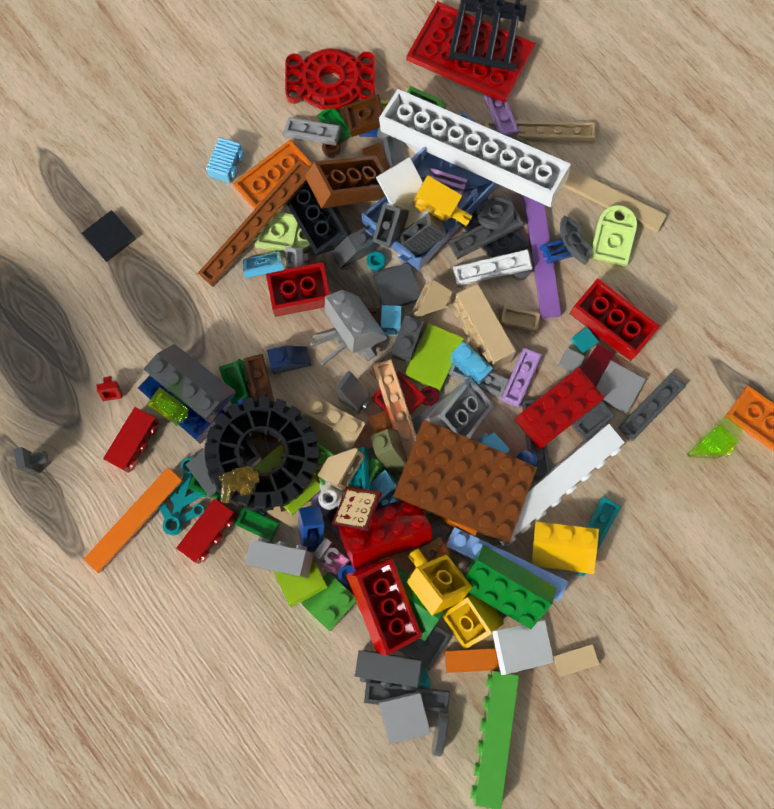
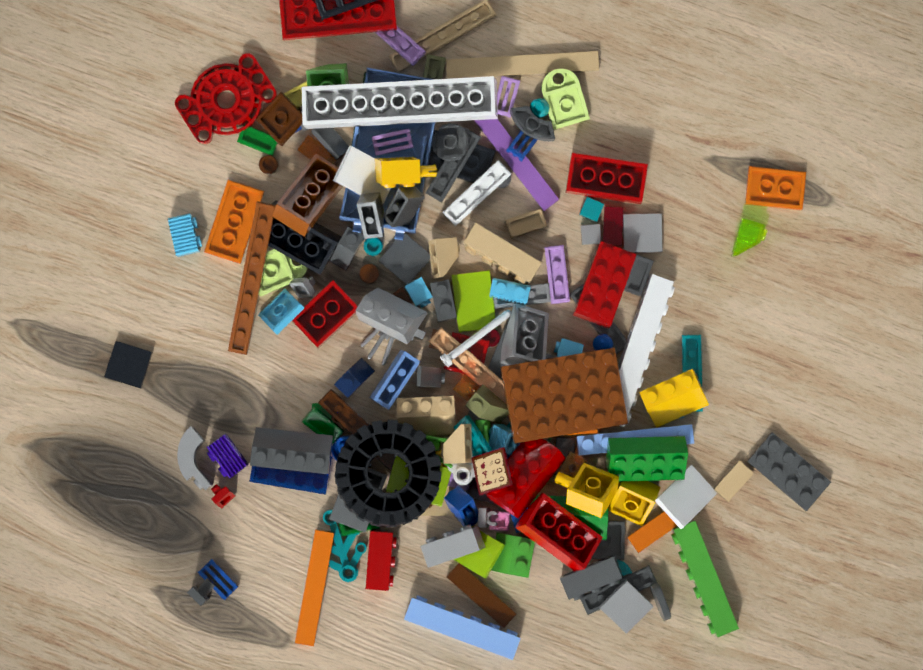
camera: 30 degrees left, 10 degrees up
red brick [103,406,159,473] -> none
clear neon green slope [147,387,188,426] -> none
clear yellow piece [219,466,259,503] -> none
green tile [234,506,280,542] -> none
light grey tile [283,117,342,145] -> none
blue tile [338,565,357,586] -> none
dark grey tile [618,372,686,441] -> none
none -> light grey arch [177,426,213,490]
none -> blue tile [198,559,239,600]
none -> dark purple brick [207,434,249,479]
none -> reddish brown tile [360,264,379,284]
none -> medium blue brick [369,350,421,410]
none -> light blue brick [404,595,521,660]
none -> white bar [440,310,511,367]
none -> reddish brown tile [447,563,516,628]
none -> lavender tile [497,76,520,118]
none -> teal tile [530,98,549,118]
none -> dark grey plate [747,432,831,511]

